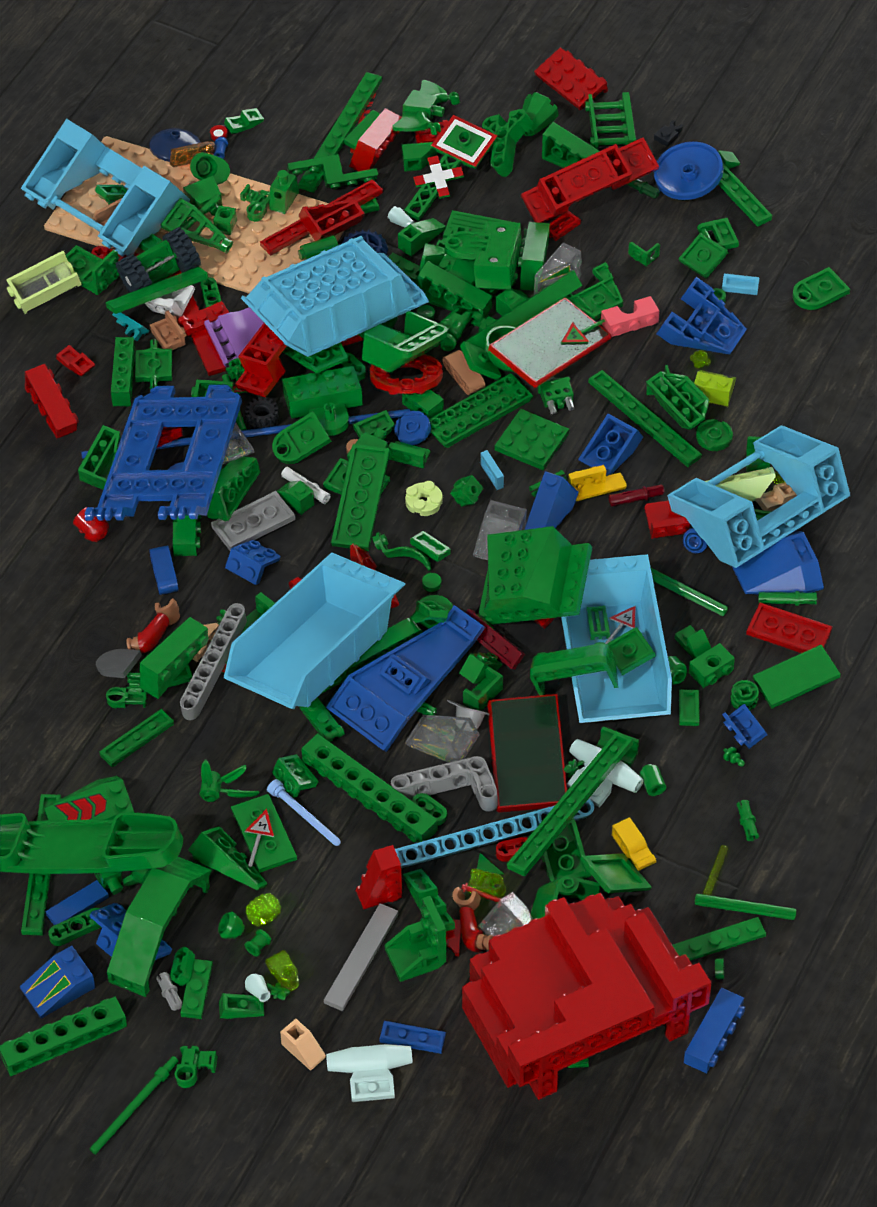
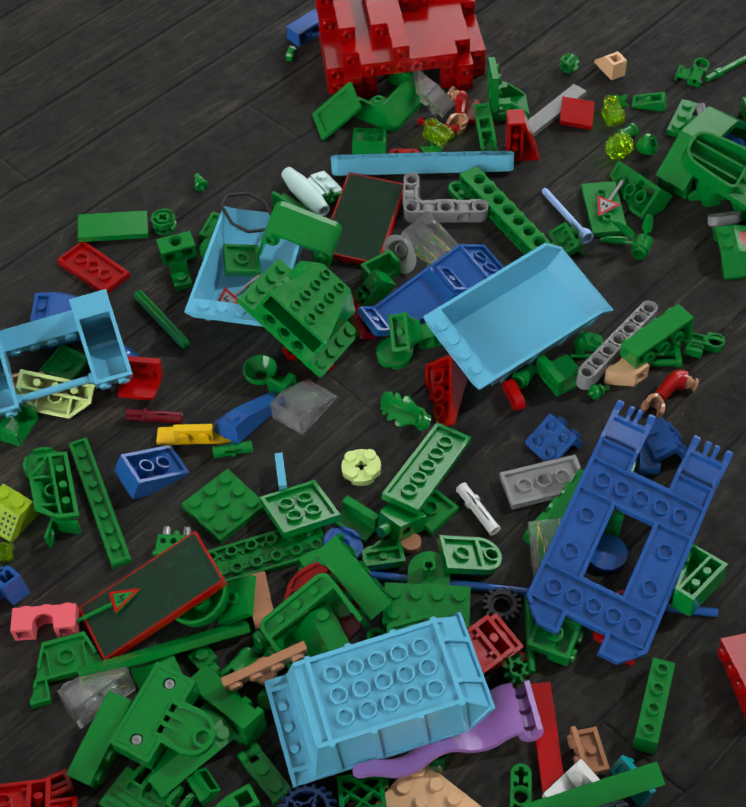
camera: 160 degrees left, 0 degrees up
red slope [56,345,95,376] -> none
red piece [73,507,109,542] -> none
dark grey tile [96,649,142,678] -> none
green tile [99,709,174,767] -> none
green plate [135,339,172,390] -> none
red plate [177,301,230,336] -> none
light aqua cone [245,974,270,1002] -> none
green slope [276,480,314,515] -> none
light aqua plate [326,1044,412,1102] -> none
blue tile [380,1021,446,1054] -> none
green plate [410,531,451,562] -> none
green slope [419,243,447,272] -> none
green tile [422,573,441,592] -> none
green brick [450,475,484,507] -> none
green plate [507,732,633,877] -> none
yellow piece [612,817,656,871] -> none
green brick [640,764,666,796] -> none
green plate [672,917,766,961] -> none
green axle [695,894,796,920] -> none
clear neon green bar [703,845,728,896] -> none
blue bracket [722,704,768,749] -> none
green pin [736,800,759,841] -> none
green pin [758,591,817,606] -> none
none -> black piece [220,192,272,233]
none -> nougat plate [221,641,307,691]
none -> green plate [260,480,341,539]
none -> green wedge [316,533,393,620]
none -> green gear [559,53,580,74]
none -> red tile [559,96,594,130]
none -> blue bracket [644,416,687,462]

